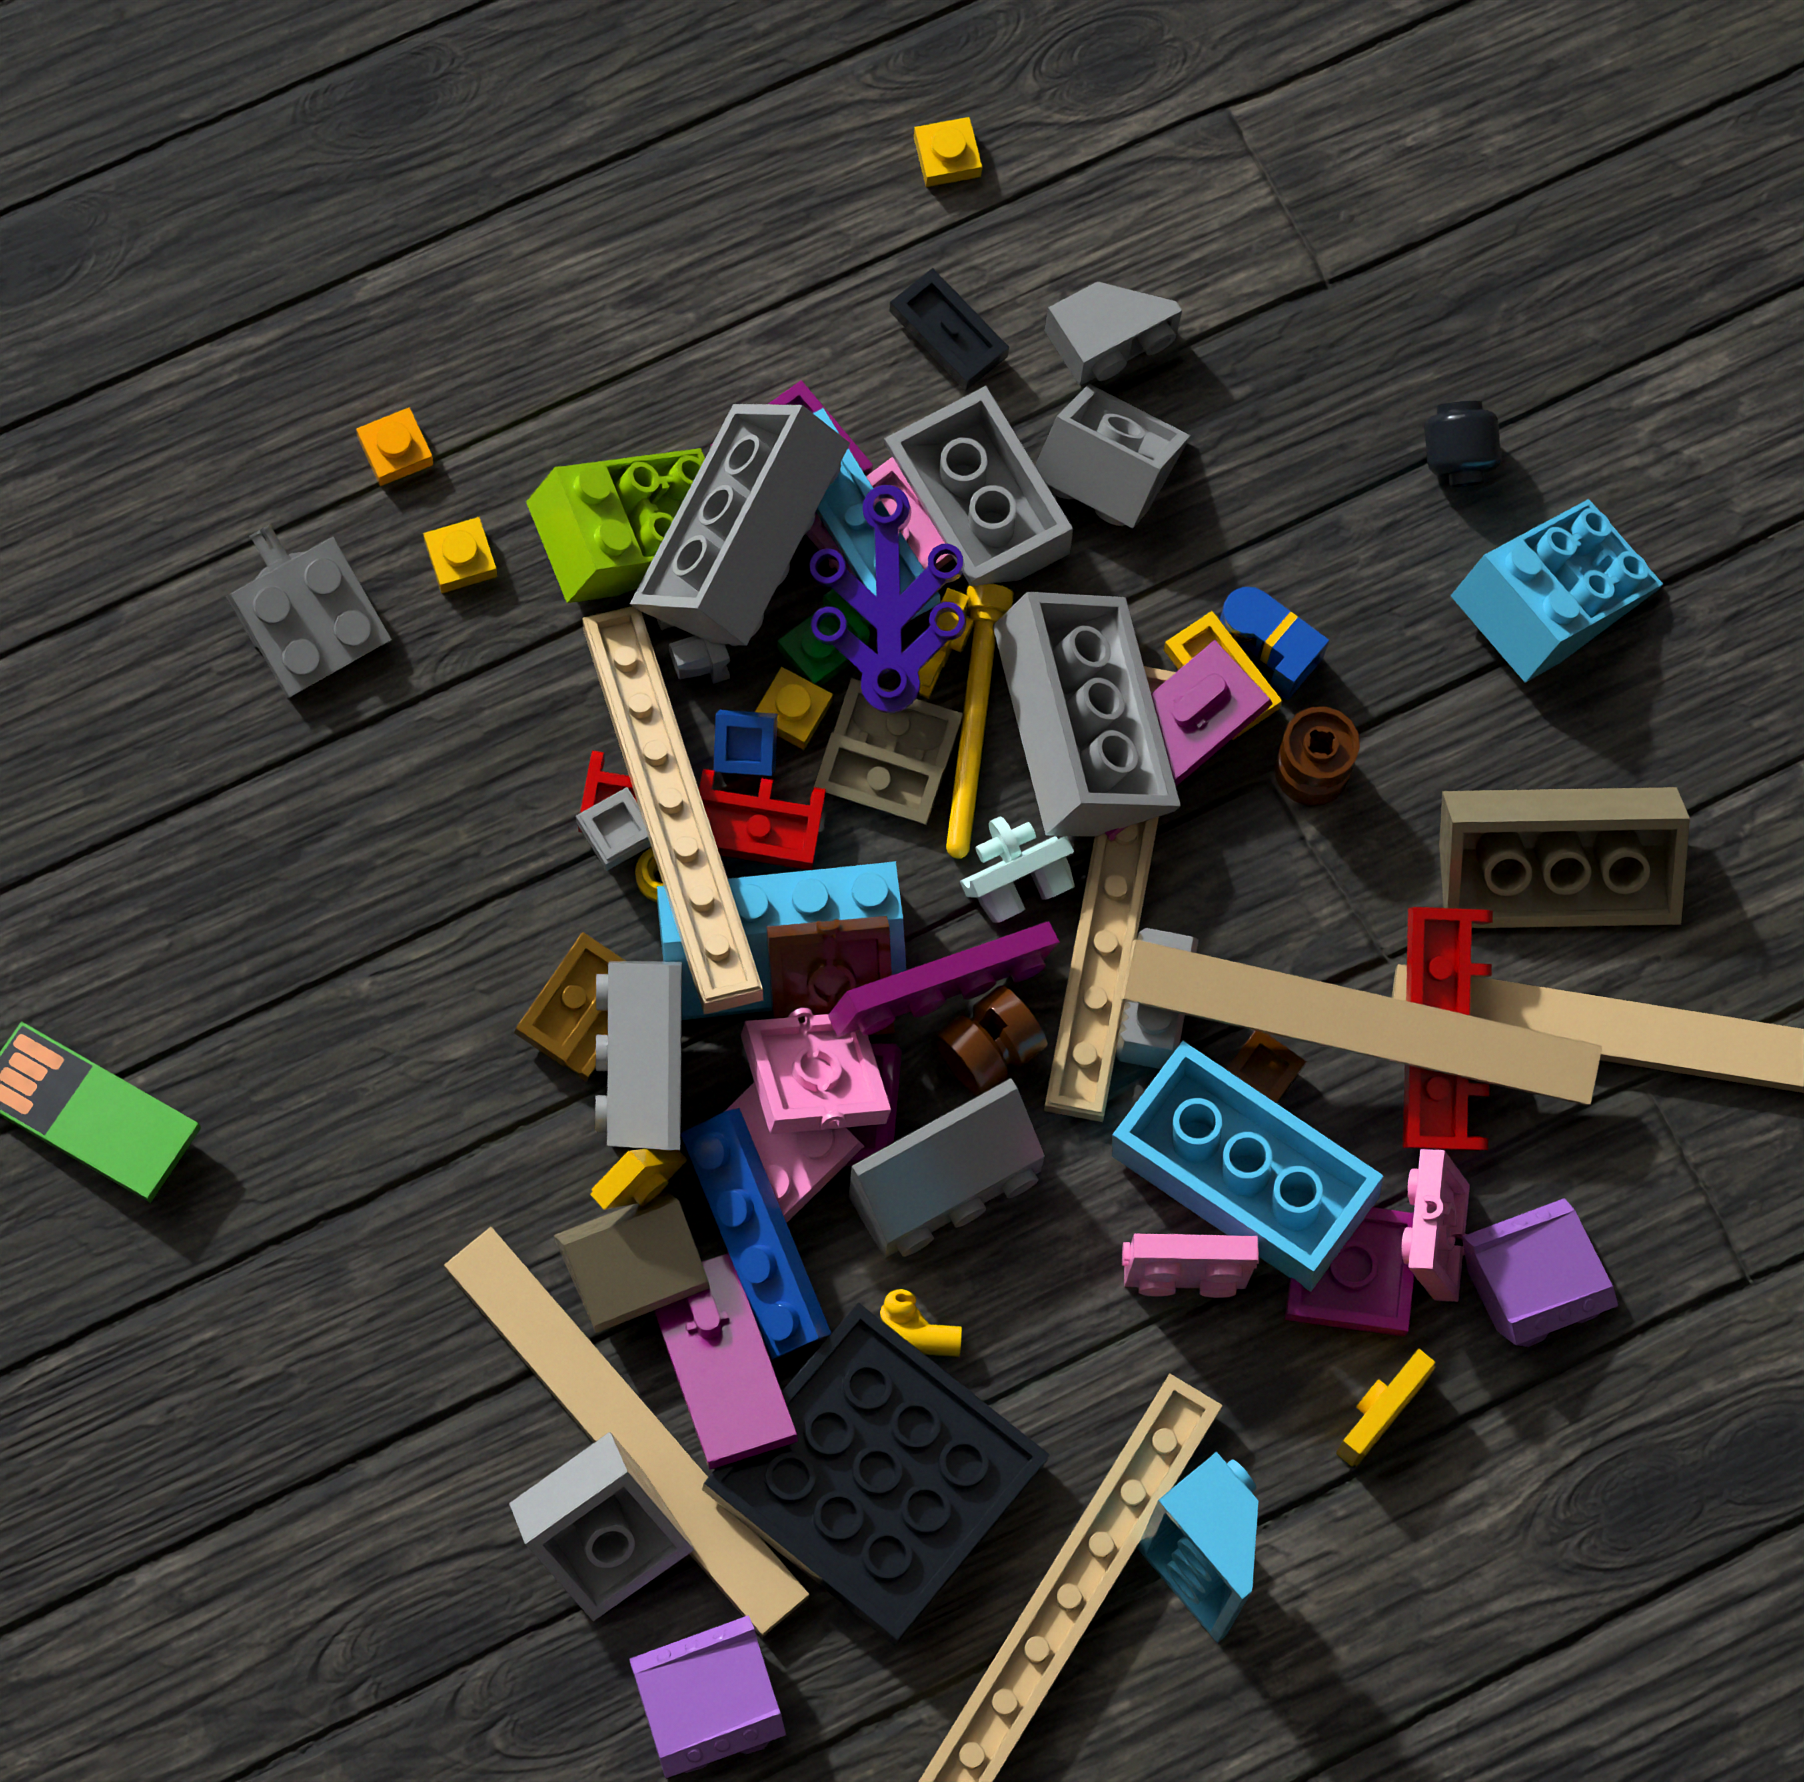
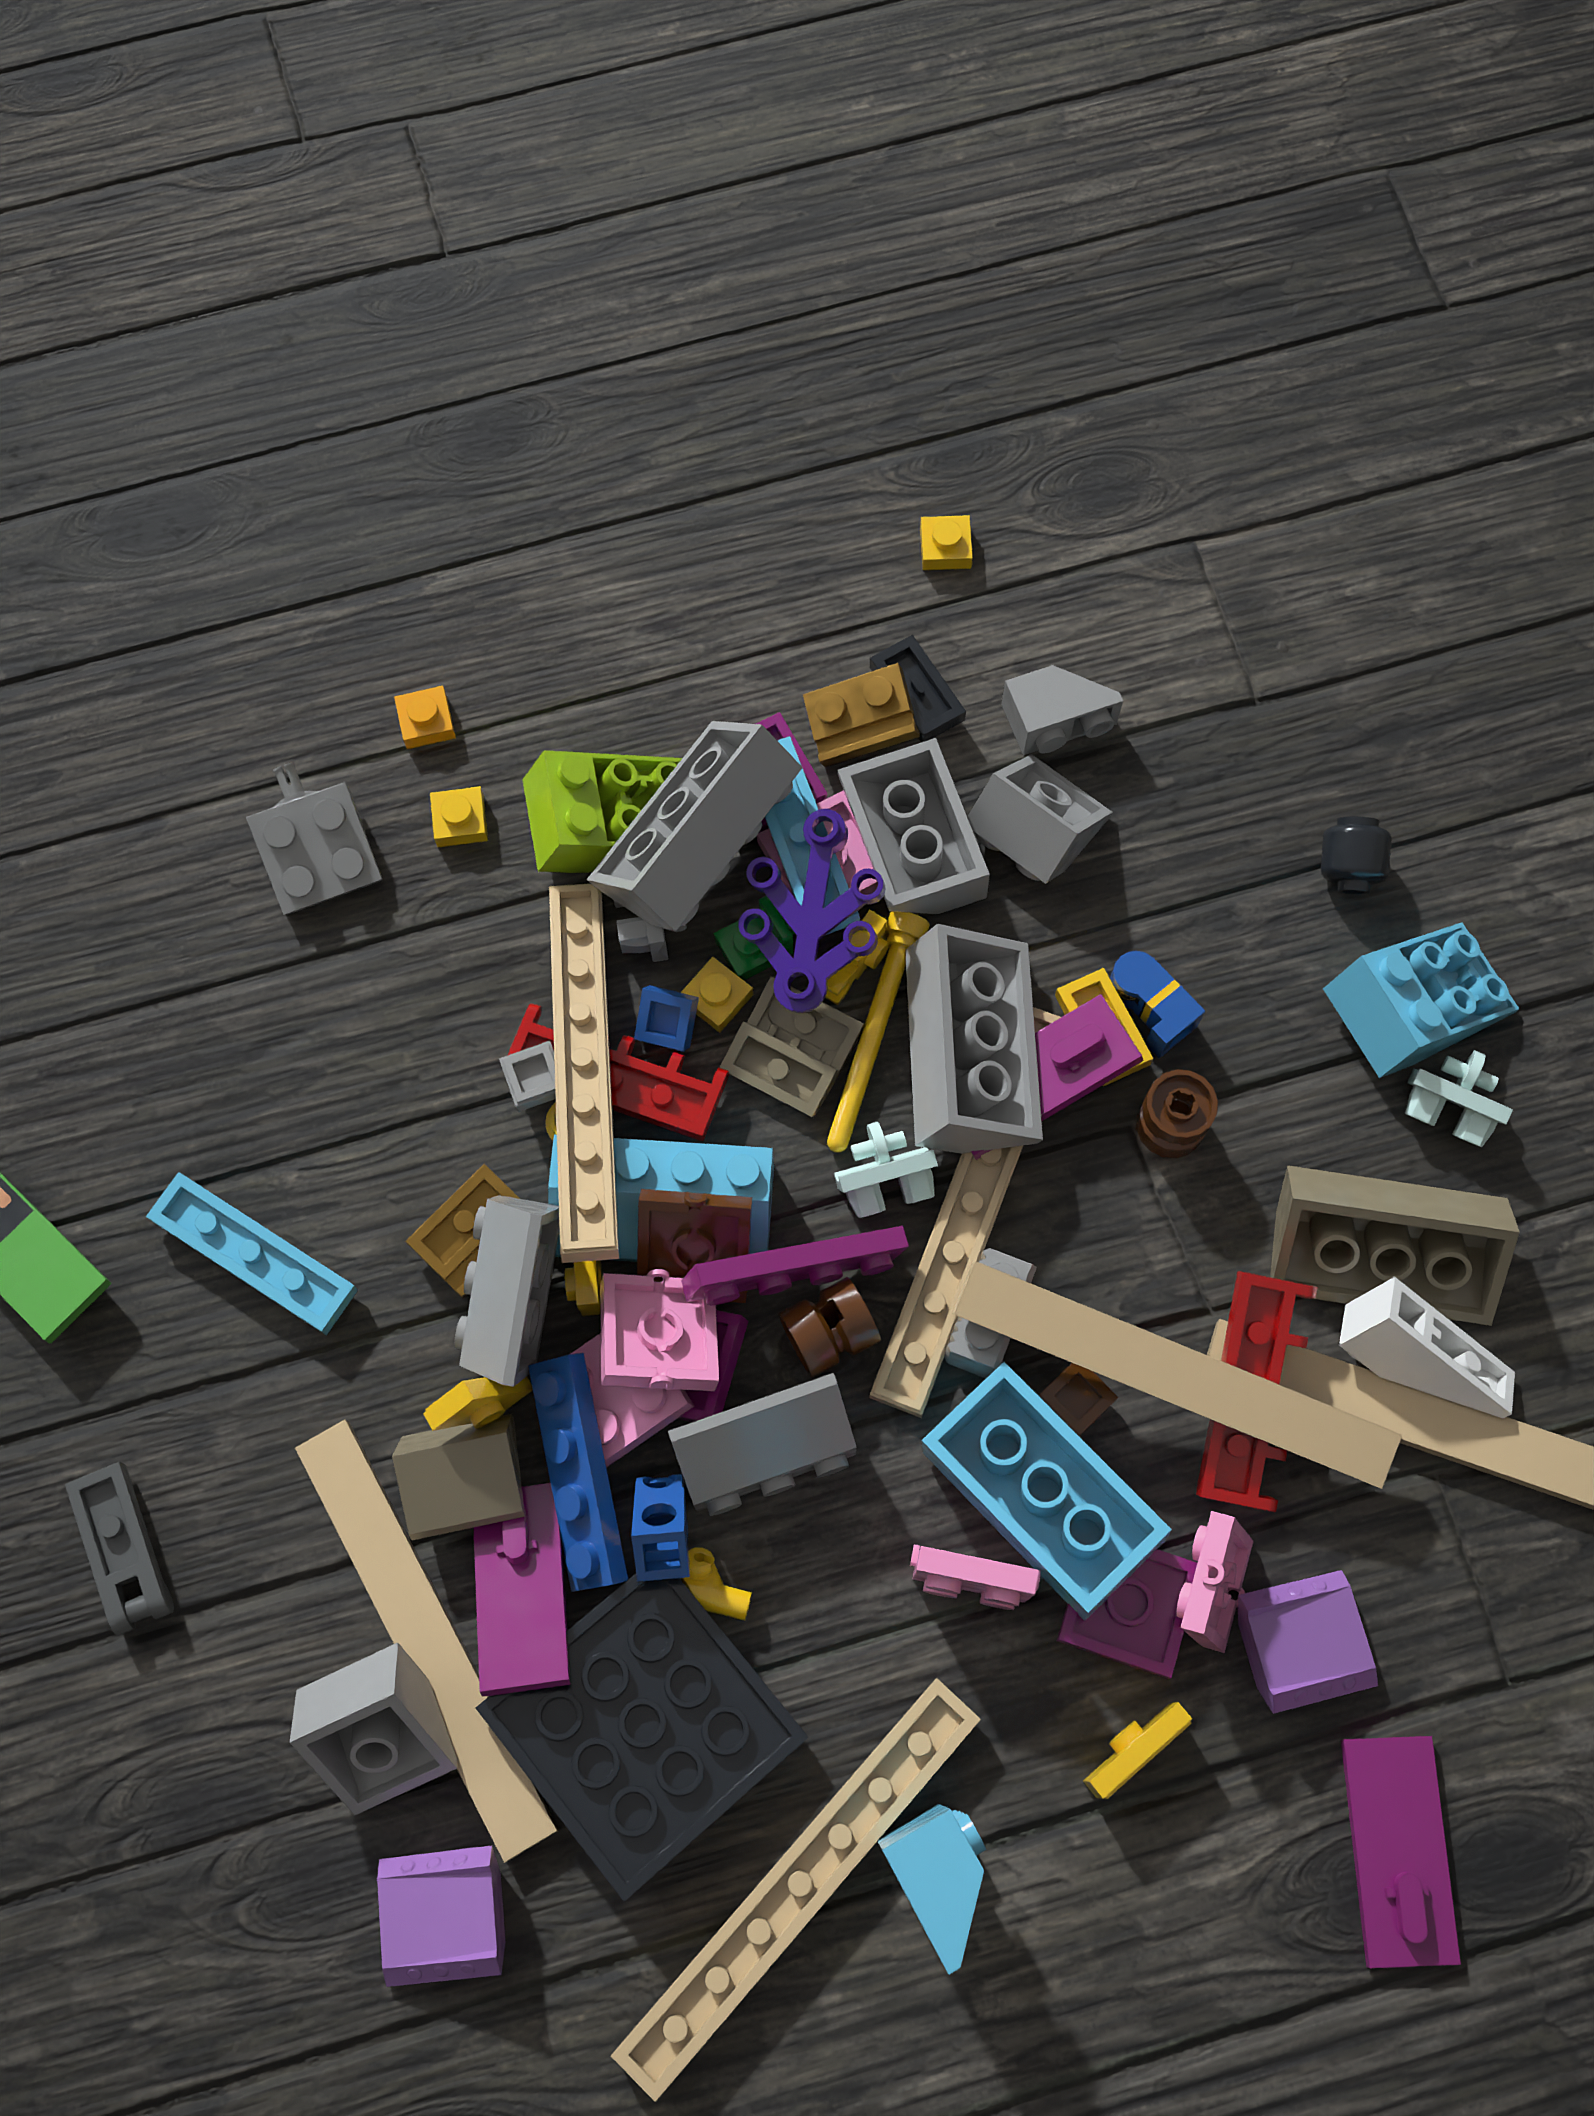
camera: 20 degrees right, 0 degrees up
none -> dark grey plate [65,1462,174,1636]
none -> medium azure plate [146,1172,358,1335]
none -> yellow plate [565,1260,602,1316]
none -> blue leg [631,1474,690,1582]
none -> pearl gold plate [803,663,920,767]
none -> white slope [1339,1277,1515,1418]
none -> magenta piece [1341,1736,1461,1968]
none -> light aqua hips [1405,1050,1513,1147]

